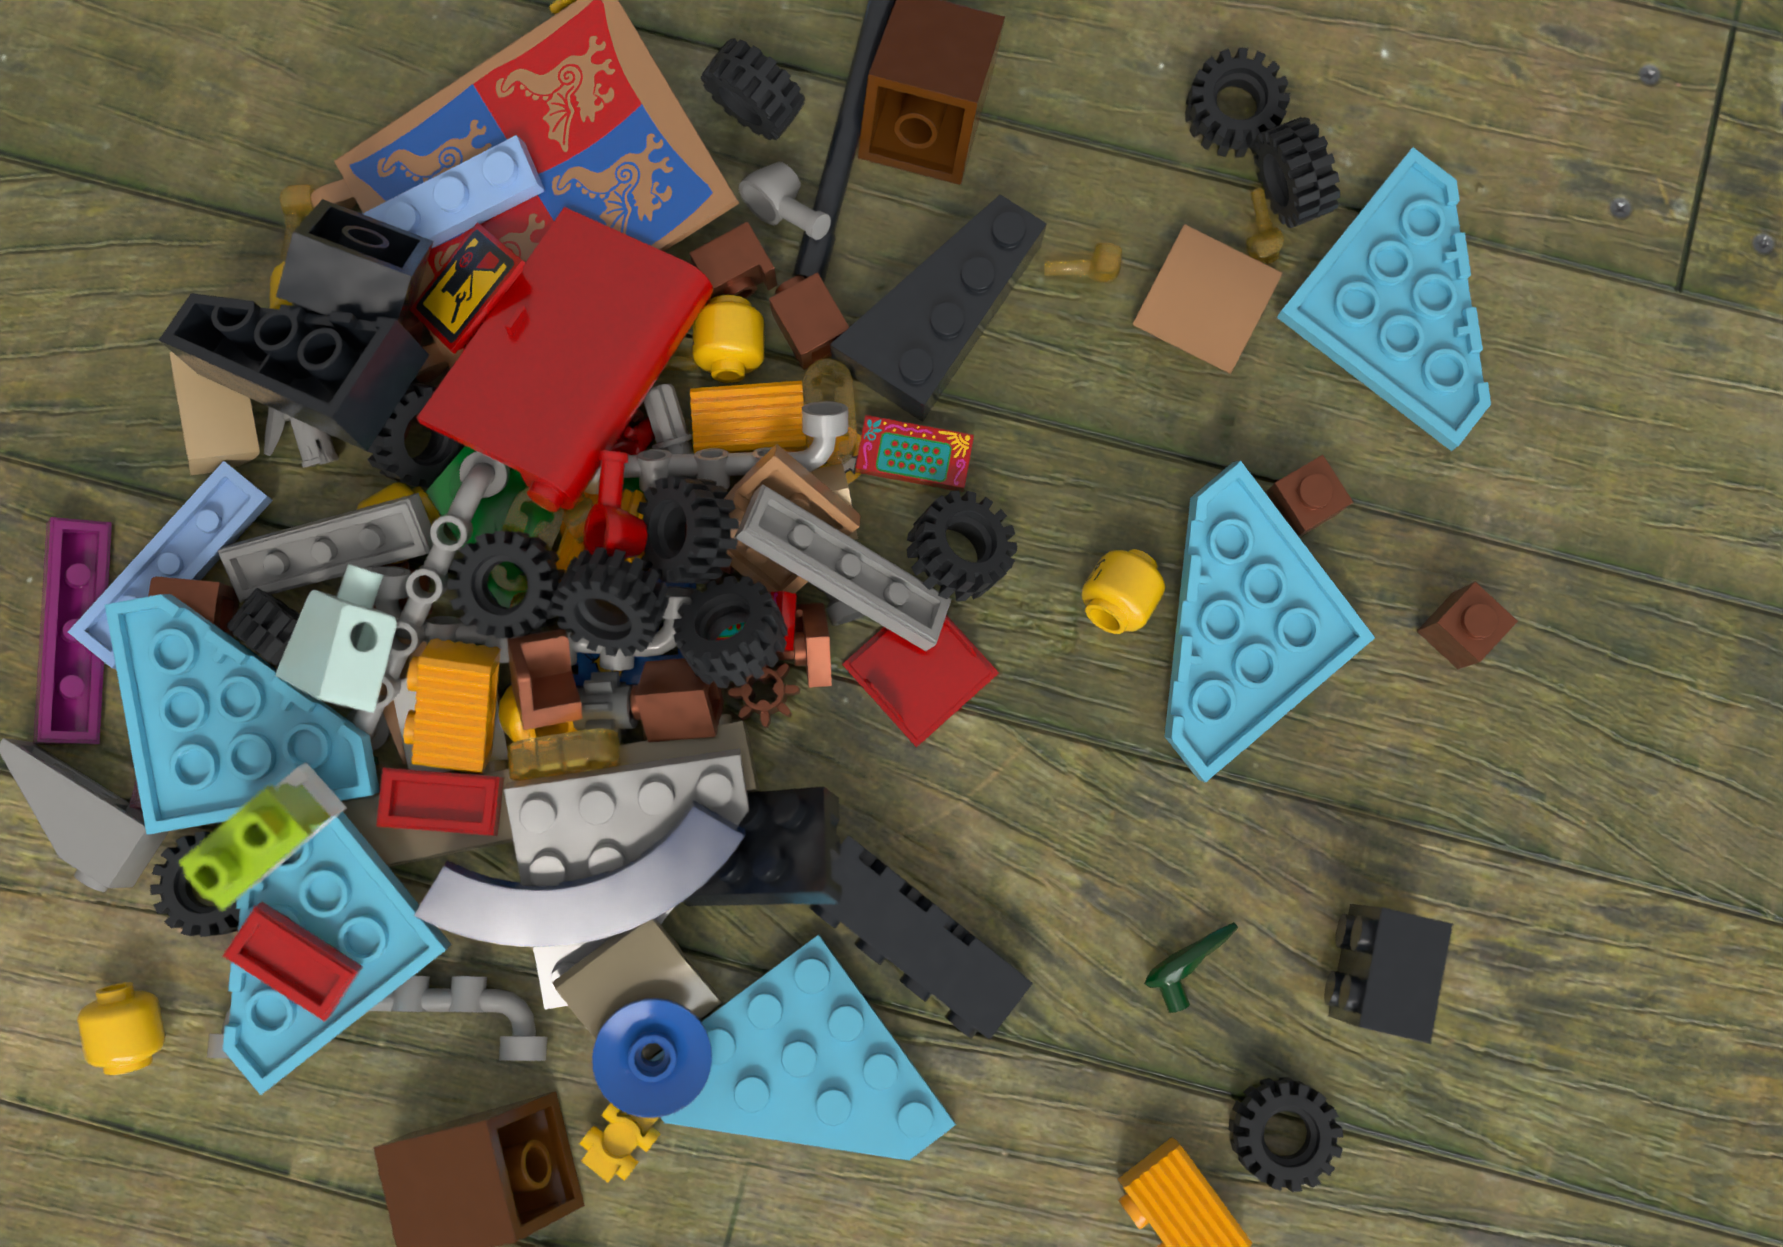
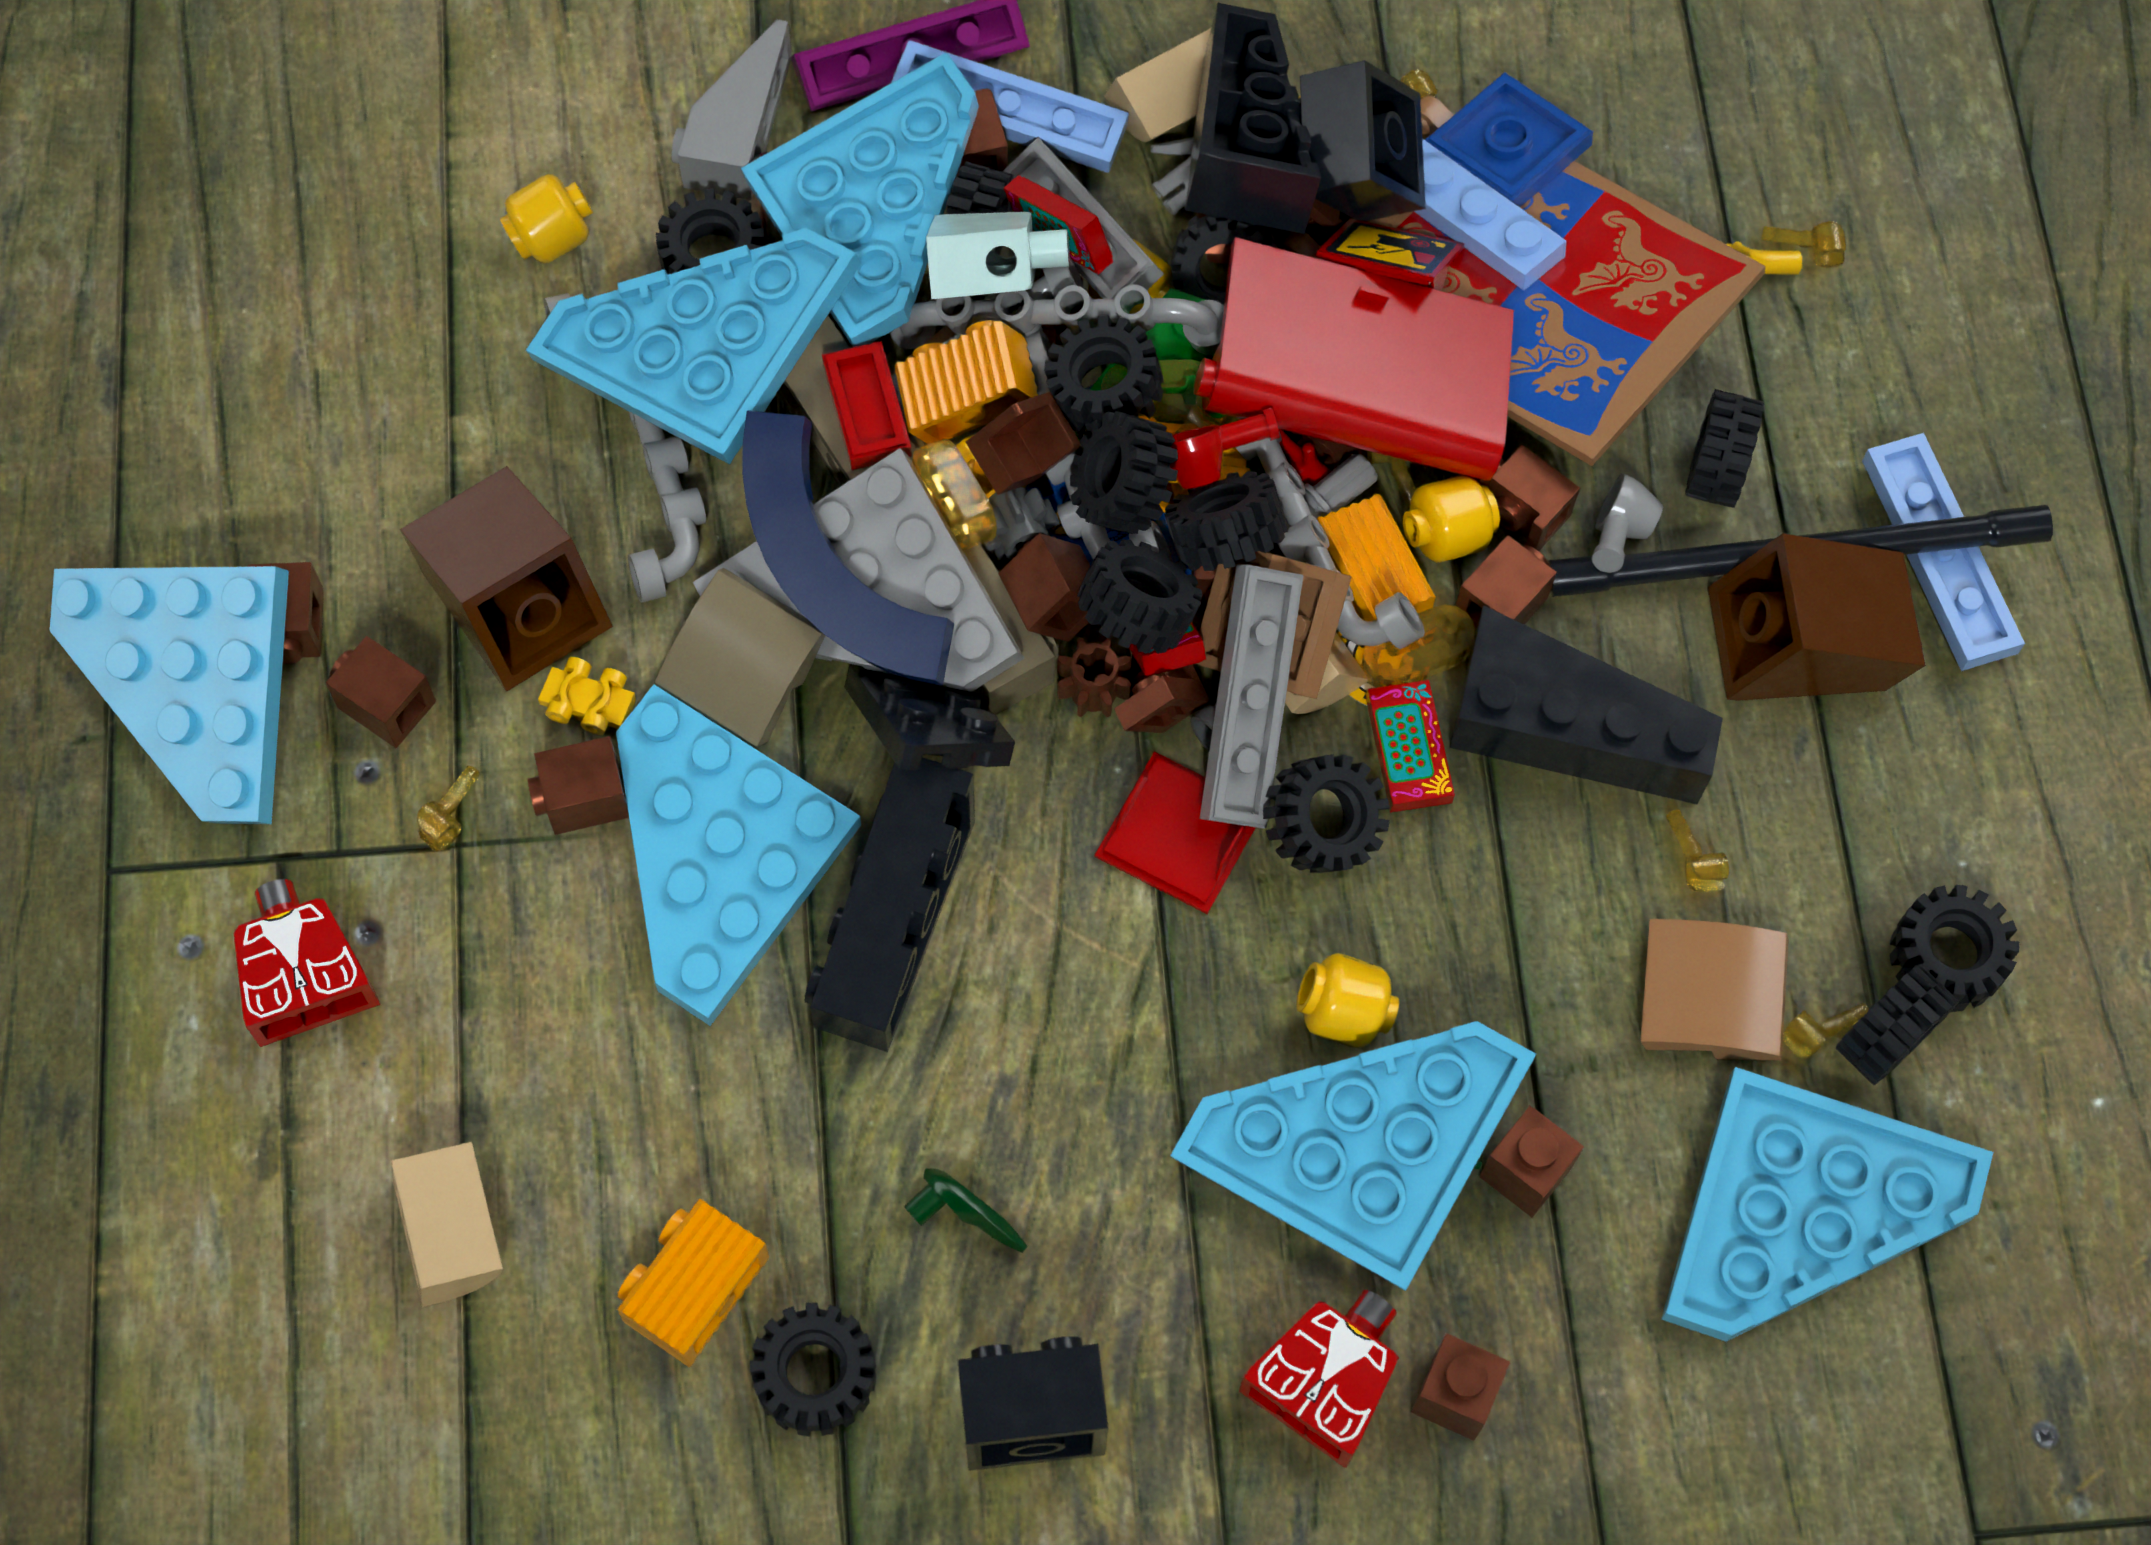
camera: 70 degrees right, 15 degrees down
lime hips [179,763,347,910] -> none
red tile [223,902,363,1022] -> none
blue dish [592,998,712,1118] -> none
none -> copper brick [527,736,629,835]
none -> red tile [1003,175,1114,275]
none -> red torso [1239,1290,1399,1469]
none -> blue tile [1425,72,1593,207]

